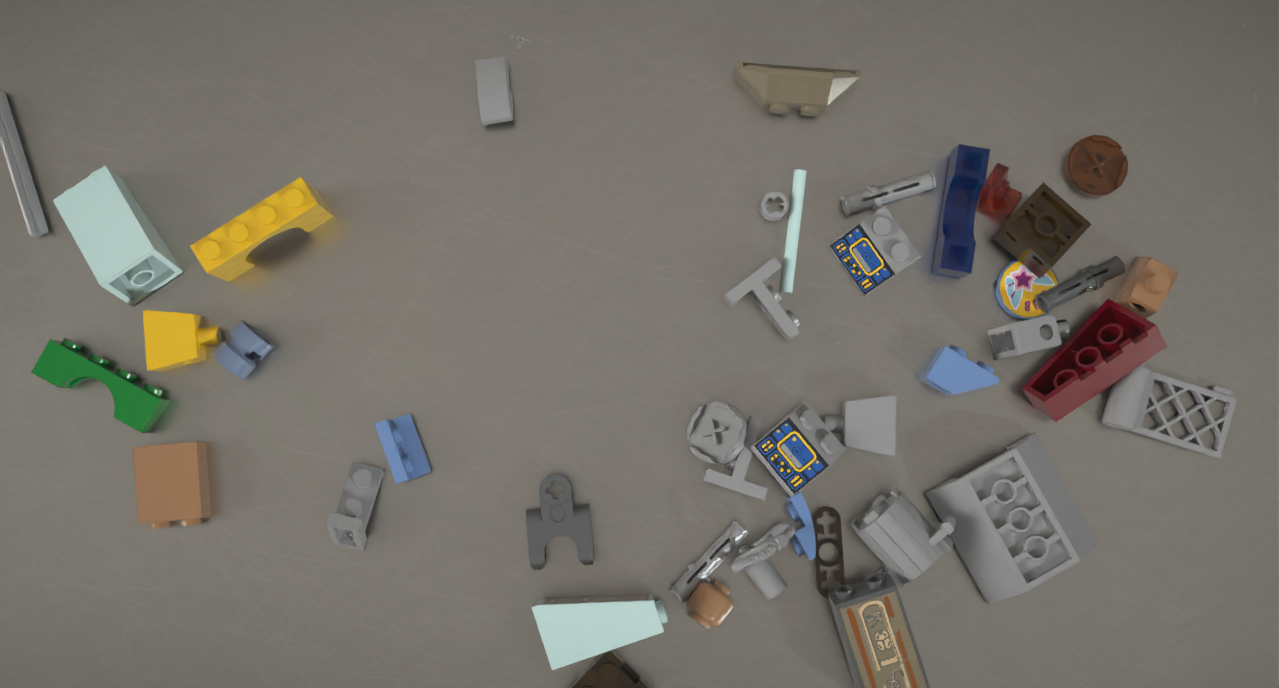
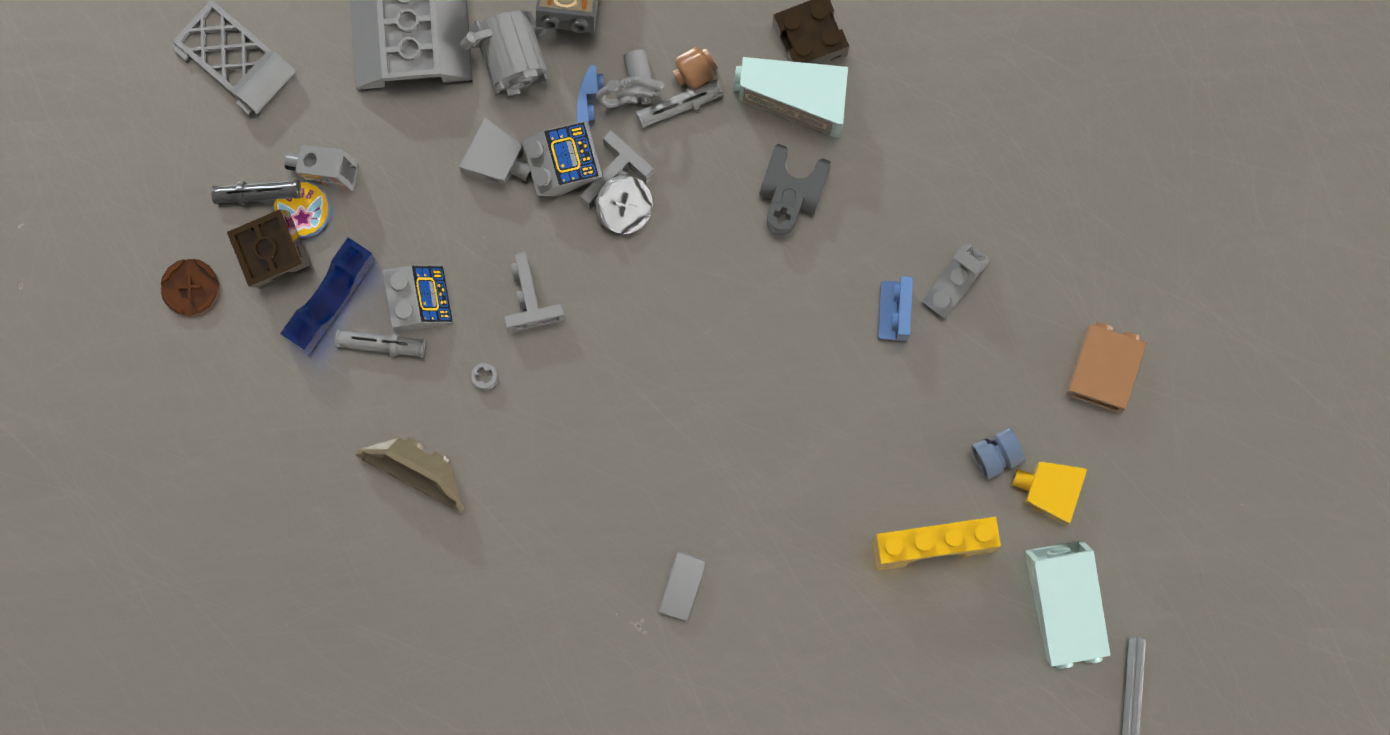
camera: 155 degrees left, 5 degrees down
green arch [31,338,170,433] -> none
light aqua bar [780,169,807,294] -> none
dark brown beam [811,506,845,599] -> none
medium blue slope [920,345,1000,396] -> none
clear red bracket [980,163,1022,218] -> none
dark red wedge [1022,299,1167,423] -> none
medium nougat torso [1114,257,1178,319] -> none

